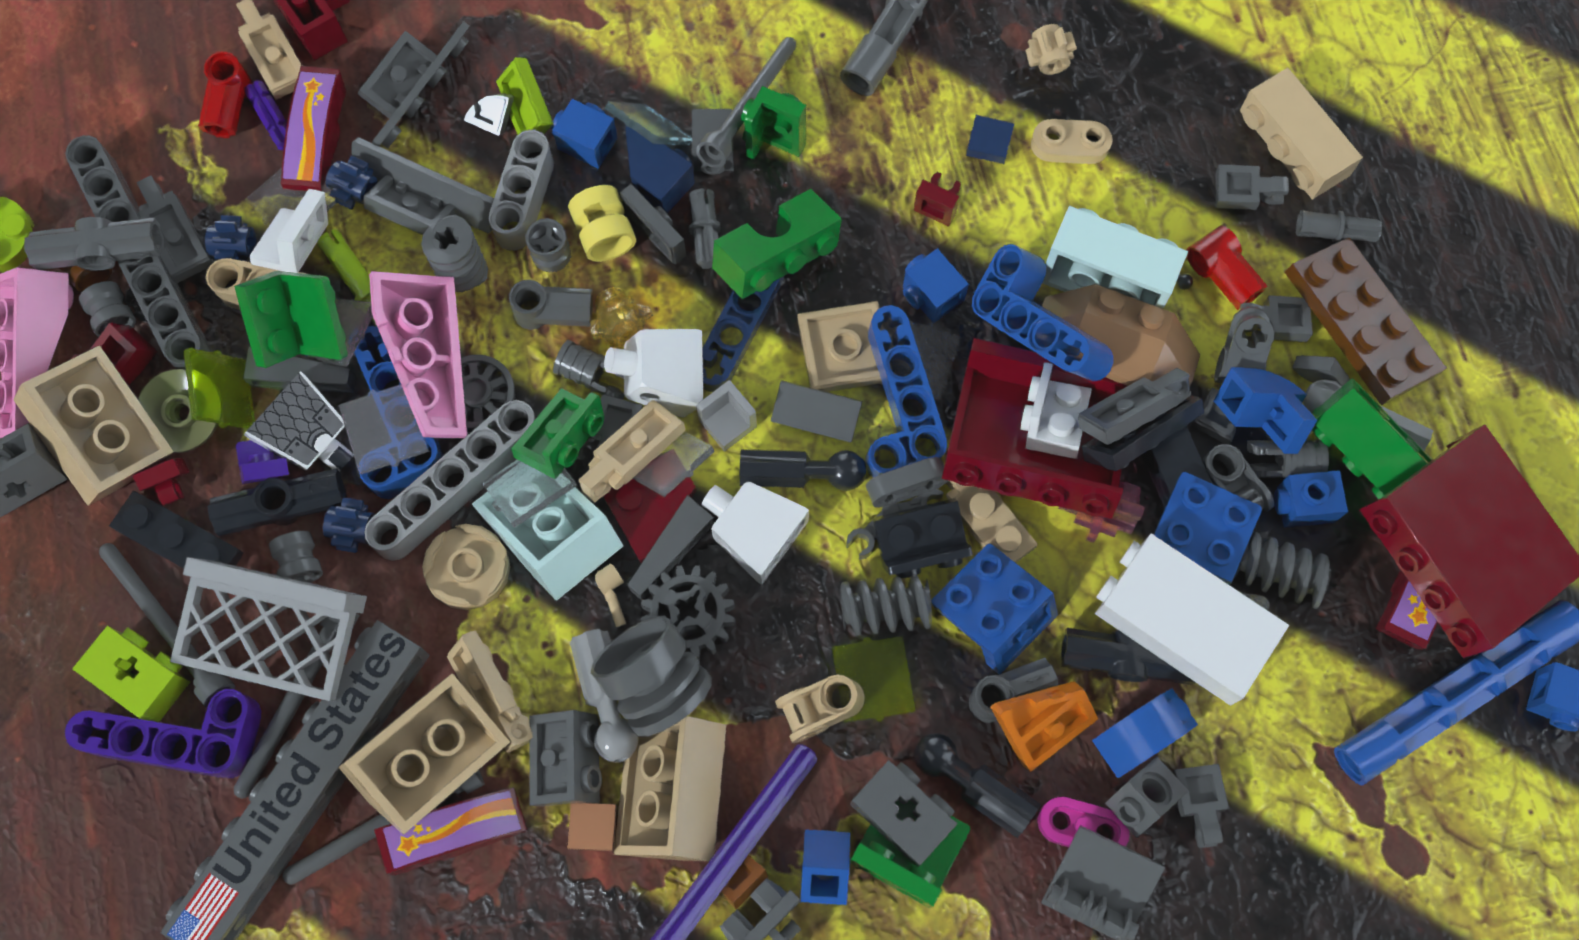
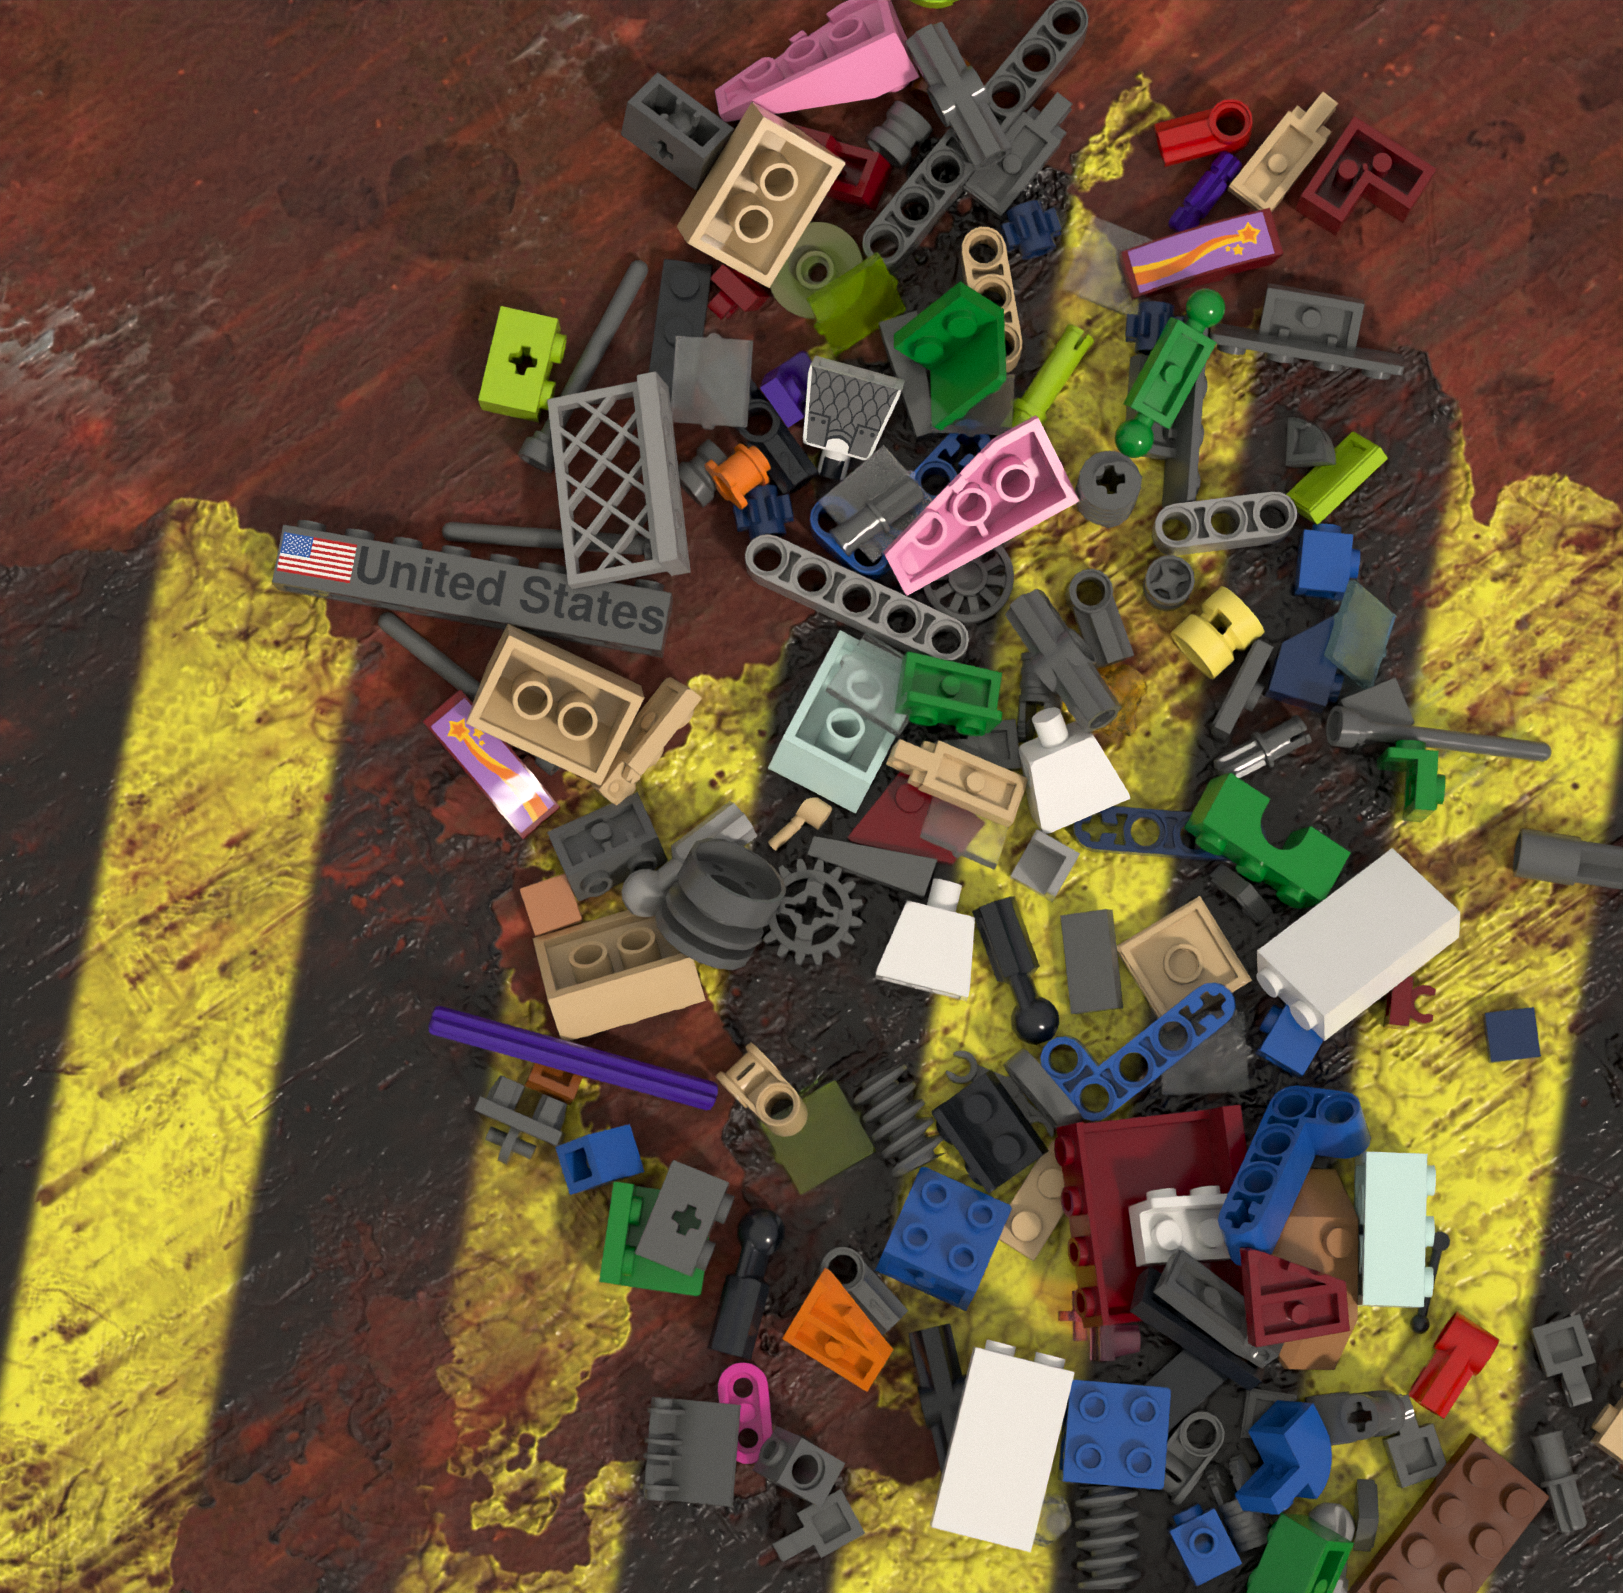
camera: 70 degrees right, 10 degrees up
dark purple beam [65,689,262,778] -> none
white panel [250,189,328,273] -> none
tan tile [422,524,511,610] -> none
tan plate [1031,119,1112,164] -> none
blue brick [1092,688,1198,778] -> none
none -> clear piece [671,333,753,430]
none -> orange brick [704,444,771,510]
none -> dark grey axle [830,476,924,557]
none -> dark grey piece [1005,589,1122,733]
none -> green plate [1115,288,1225,458]
none -> dark grey tile [1210,863,1272,923]
none -> dark red wing [1240,1247,1350,1347]
none -> white brick [1256,848,1460,1041]

